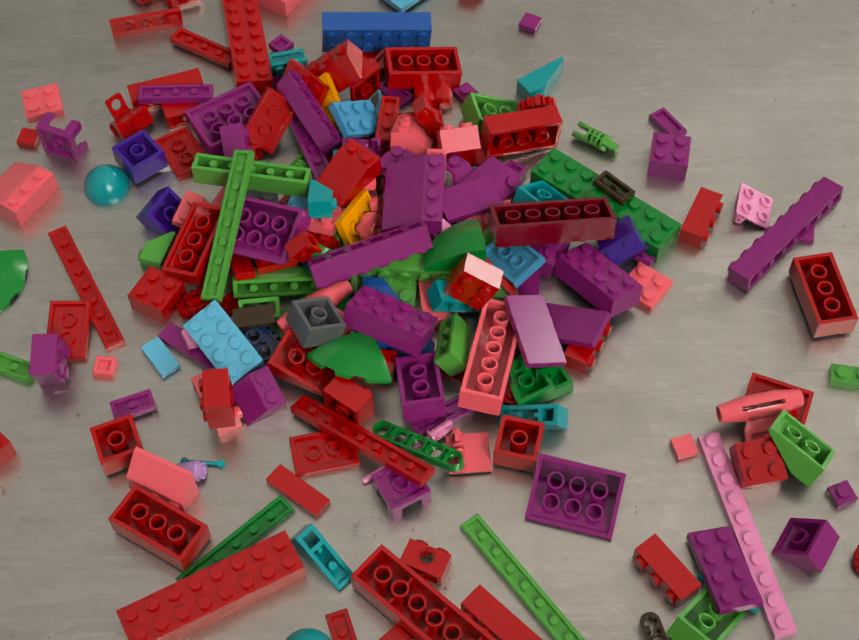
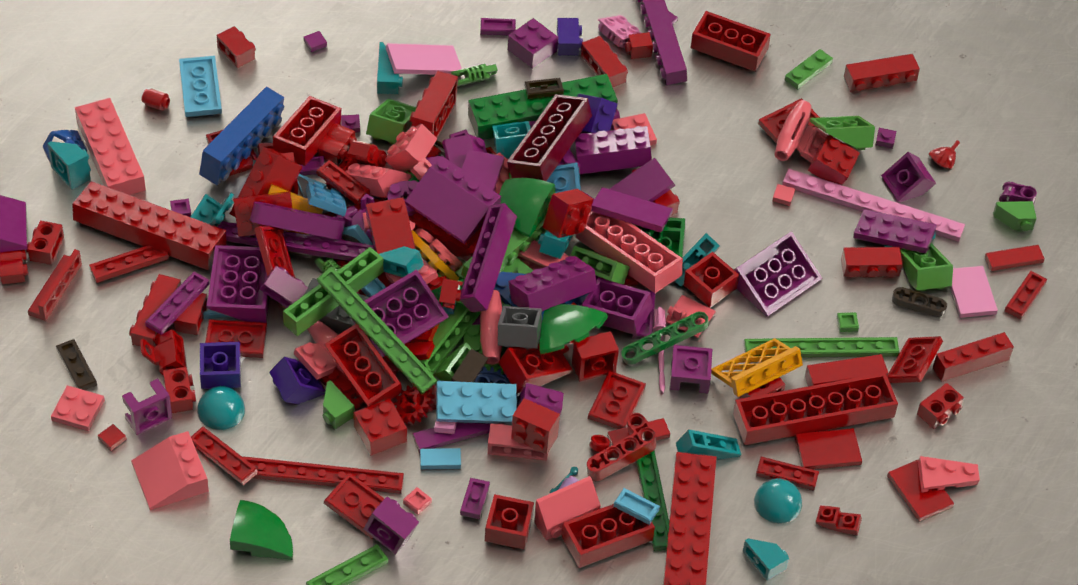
camera: 60 degrees left, 5 degrees down
red plate [290,395,435,488] -> none
red gear [516,94,557,111] -> none
none -> dark brown tile [56,339,97,390]
none -> red brick [163,367,196,413]
none -> red tile [191,426,258,485]
none -> bright pink tile [386,43,462,75]
none -> dark purple brick [557,18,583,56]
none -> red beam [587,413,656,481]
none -> red tile [589,435,610,452]
none -> medium azure tile [614,488,660,525]
none -> red brick [625,32,653,59]
none -> light orange fence [711,338,803,397]
none -> bright green tile [837,312,859,332]

